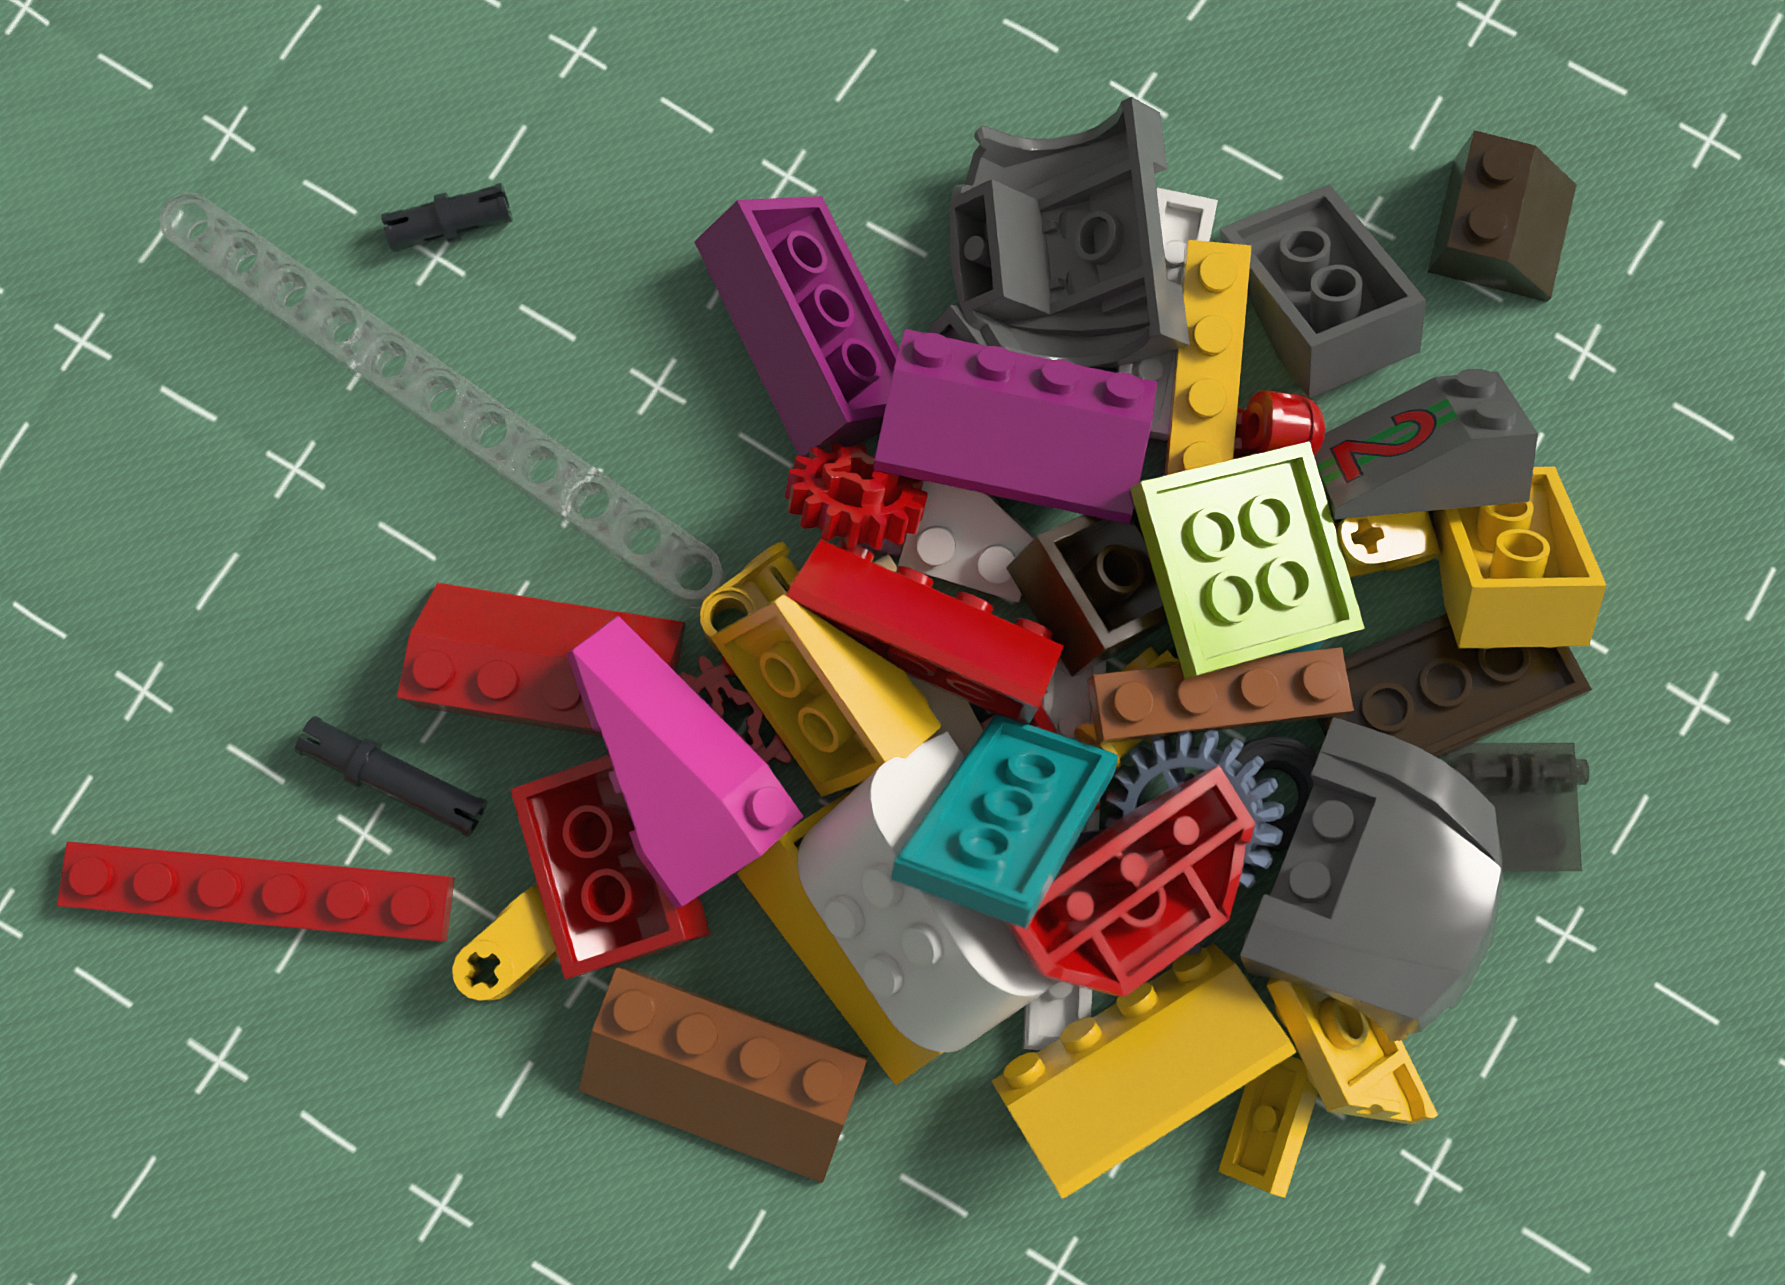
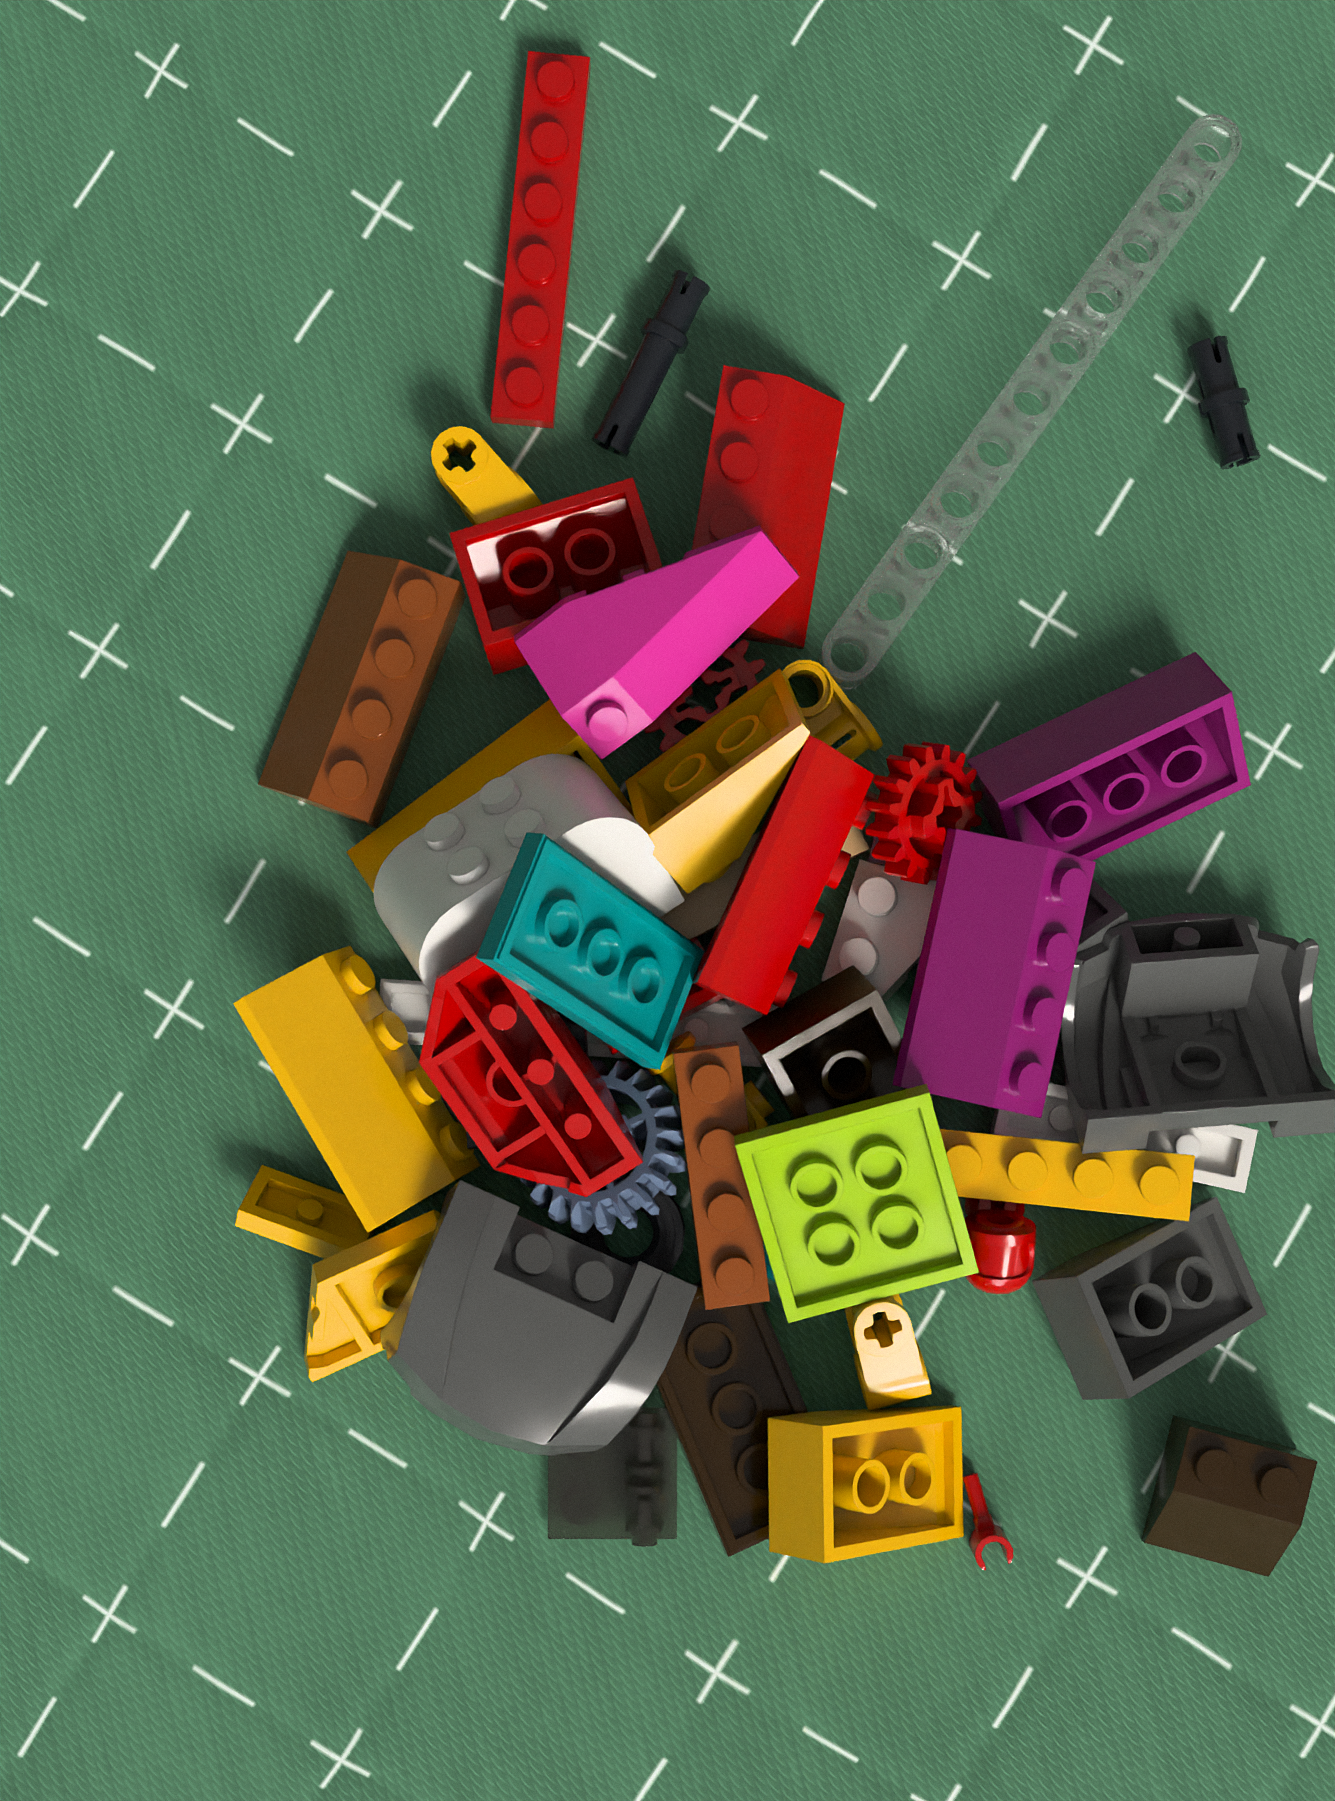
camera: 85 degrees right, 5 degrees up
dark grey slope [1314,369,1538,519] -> none
none -> red hand [963,1473,1013,1570]

